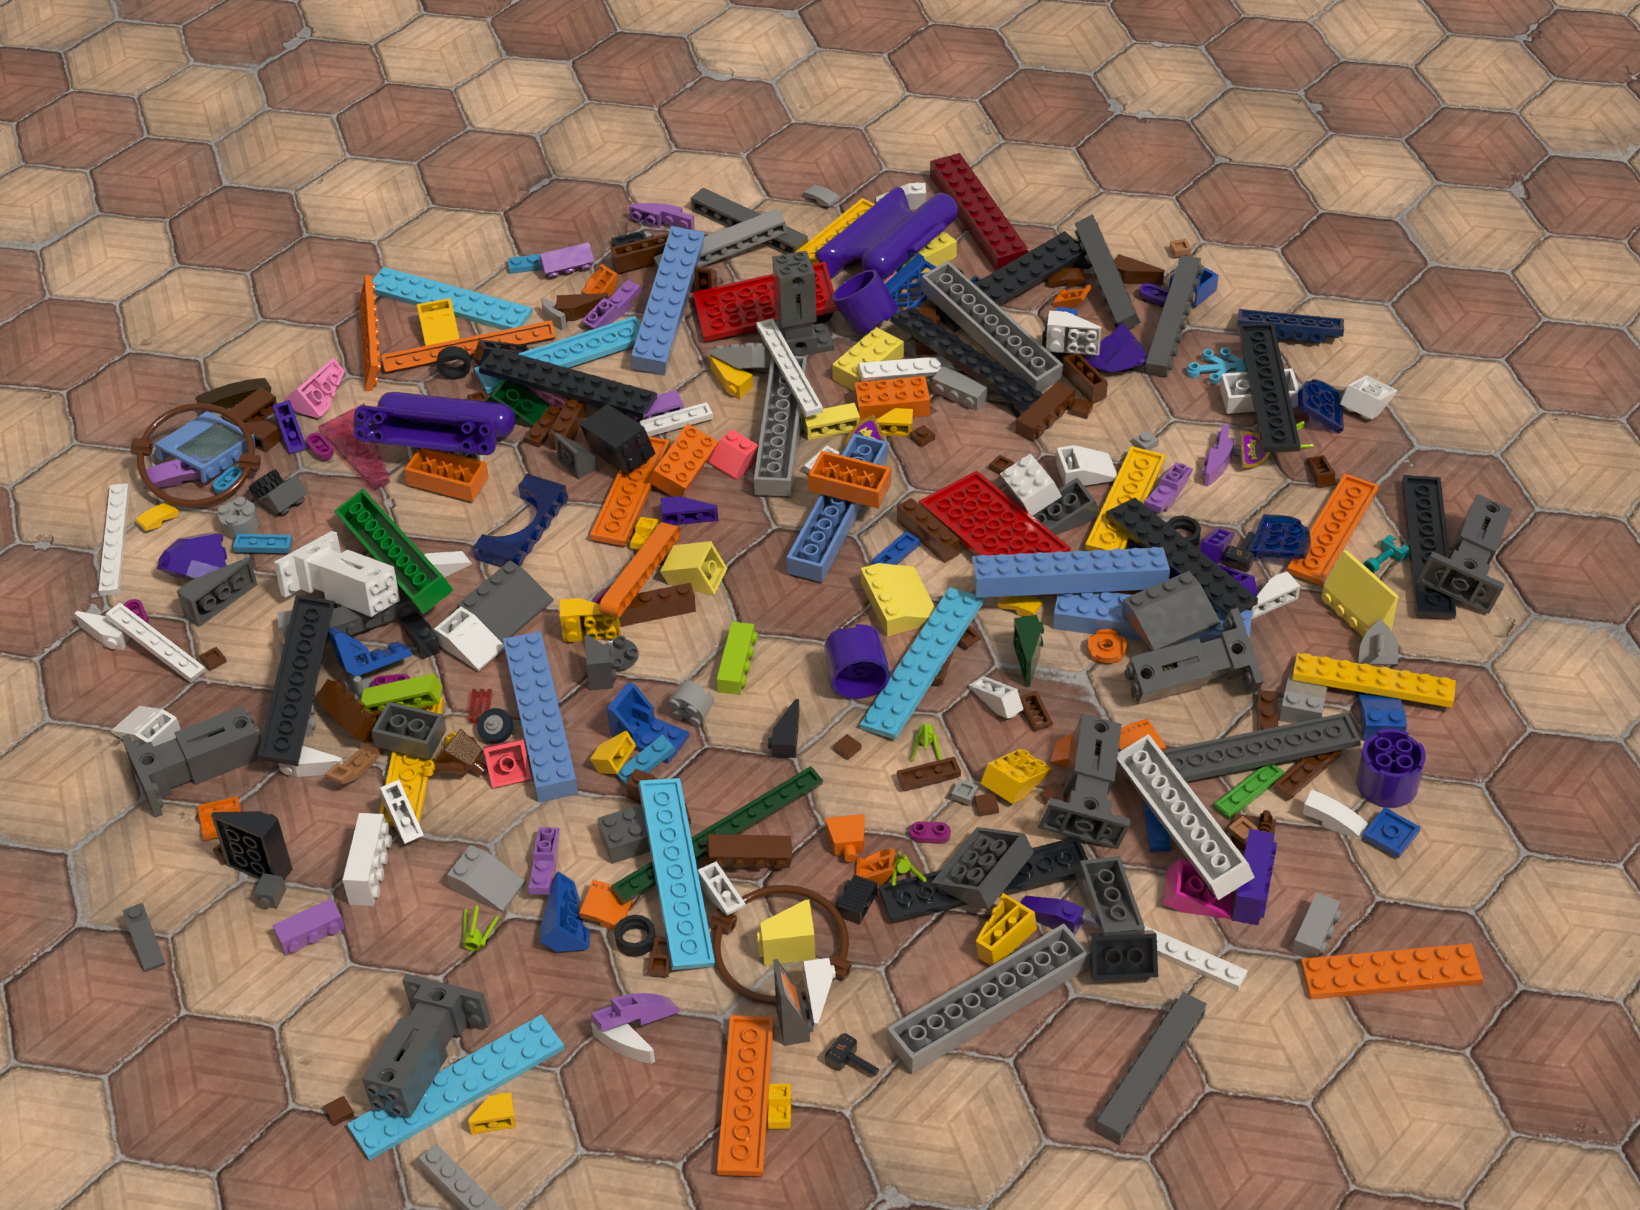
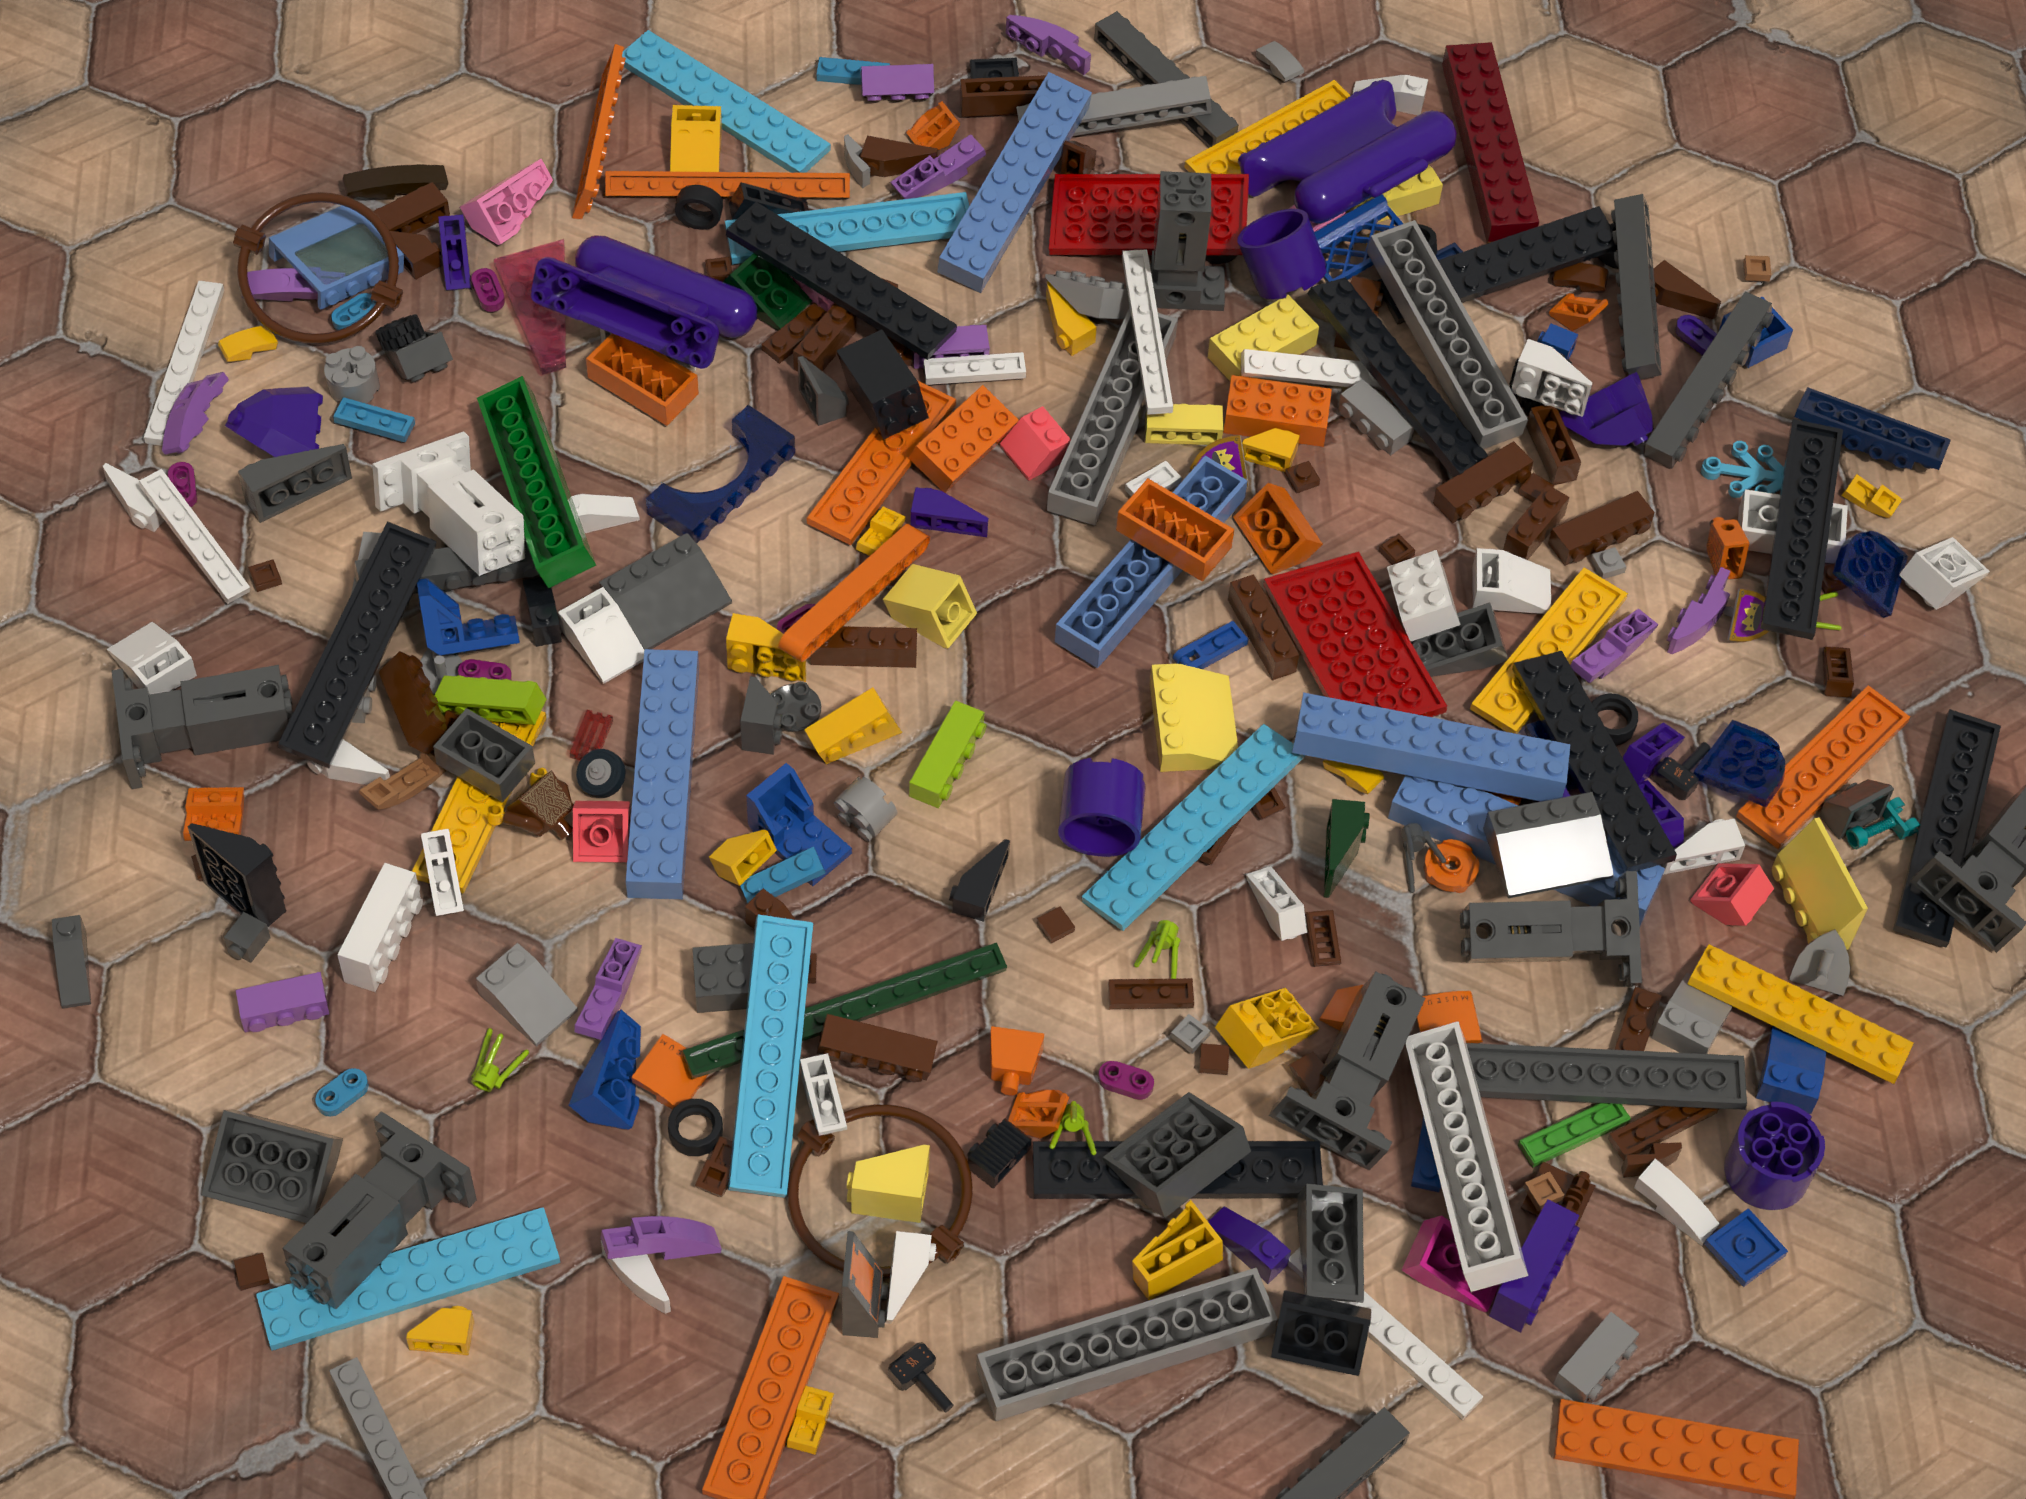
camera: 10 degrees right, 10 degrees up
none -> medium lavender slope [162,372,229,455]
none -> dark grey slope [201,1110,343,1223]
none -> dark azure plate [315,1068,369,1116]
none -> yellow wedge [804,687,902,764]
none -> orange slope [1233,483,1323,574]
none -> dark grey plant [1401,823,1446,893]
none -> reddish brown brick [1503,485,1570,560]
none -> reddish brown brick [1548,491,1655,566]
none -> reddish brown slope [1621,1142,1682,1178]
none -> coral slope [1690,863,1774,926]
none -> orange torso [1707,517,1749,580]
none -> dark grey slope [1819,779,1894,840]
none -> yellow slope [1841,474,1903,518]

